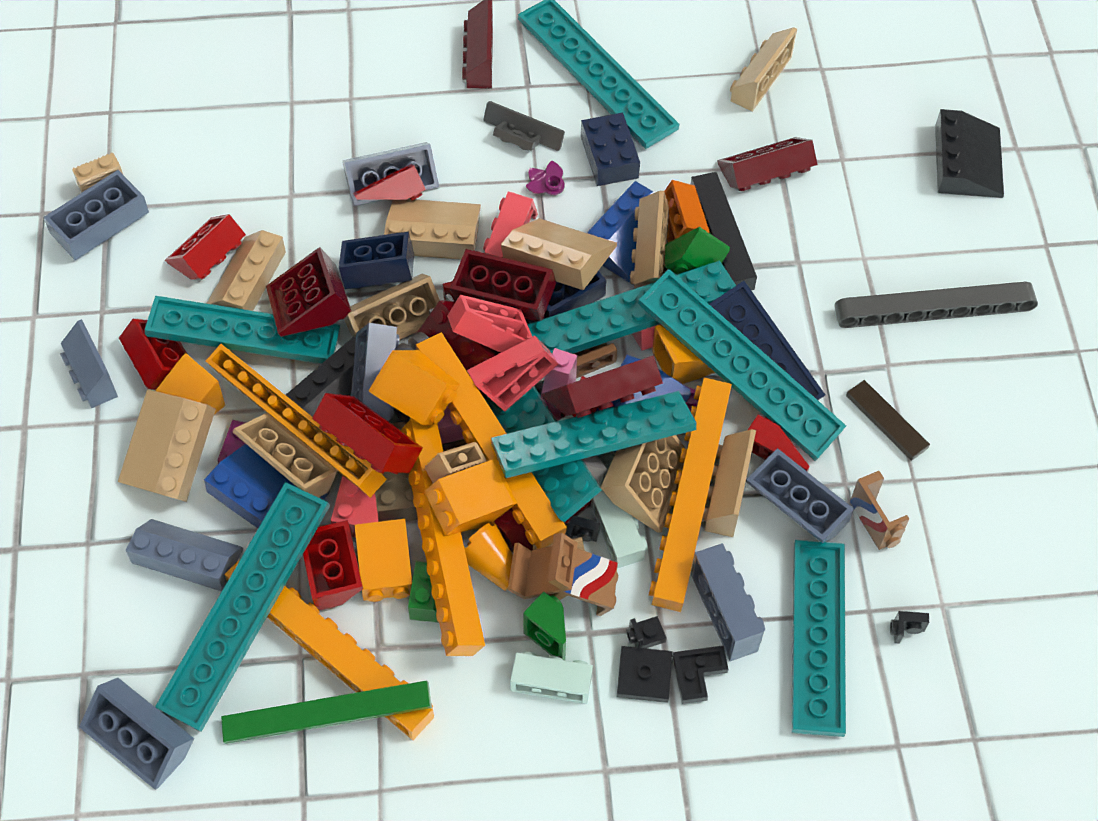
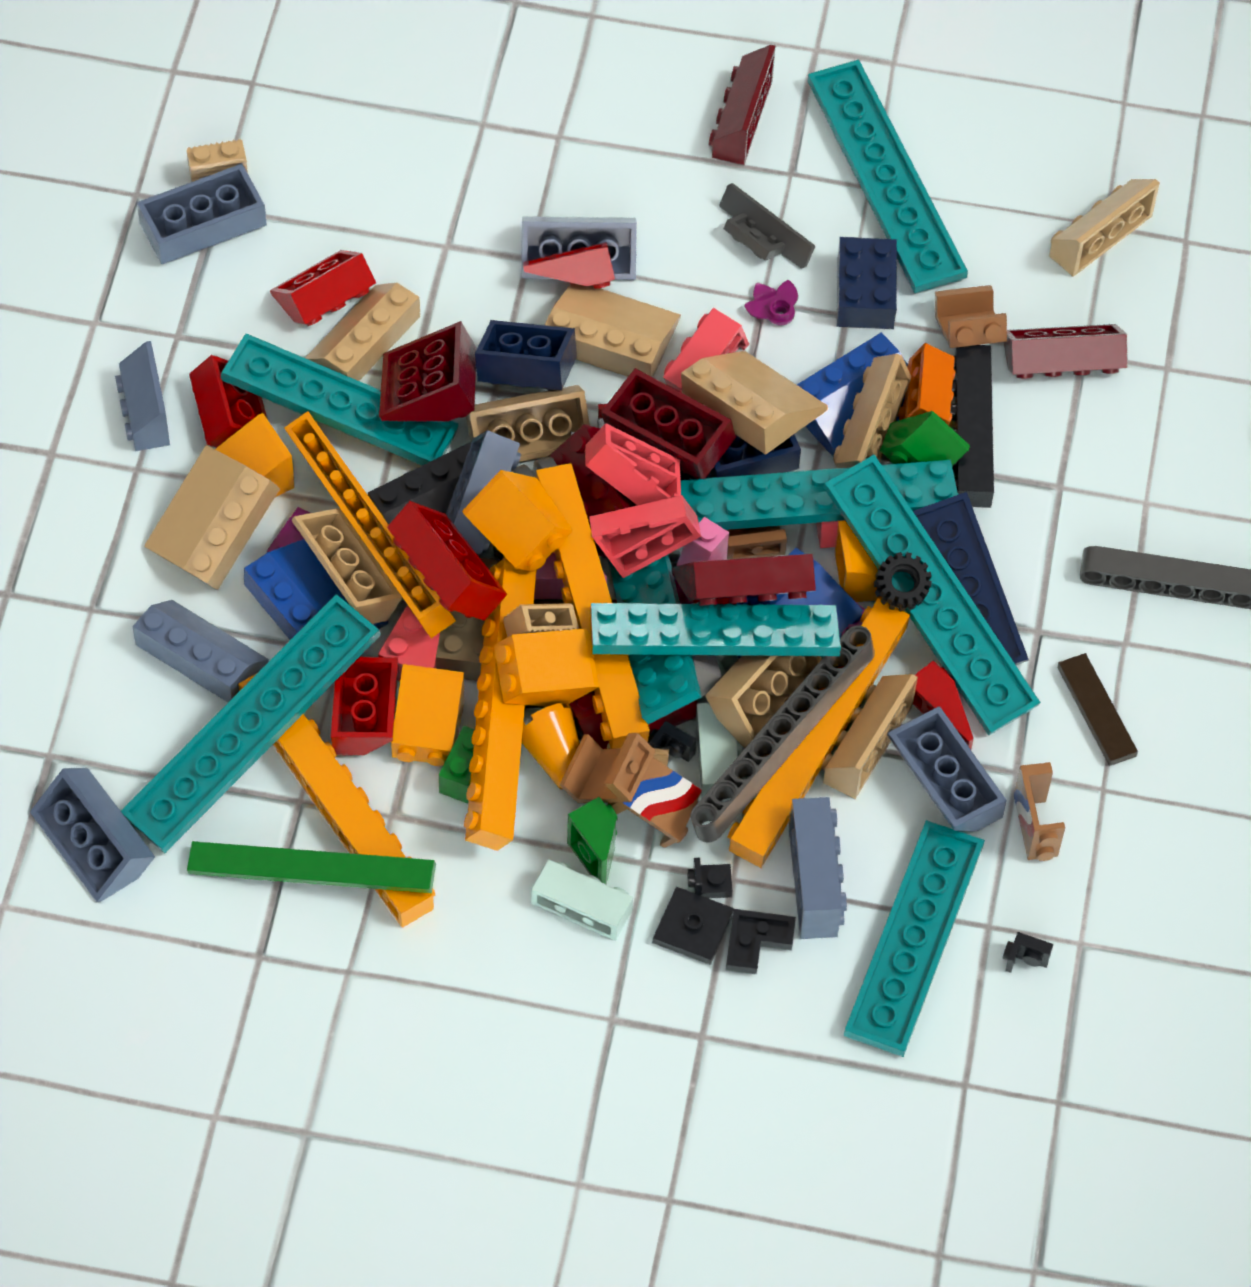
camera: 15 degrees right, 0 degrees up
none -> dark grey beam [690,626,875,842]
none -> black tyre [874,552,932,612]
none -> medium nougat panel [935,285,1007,348]

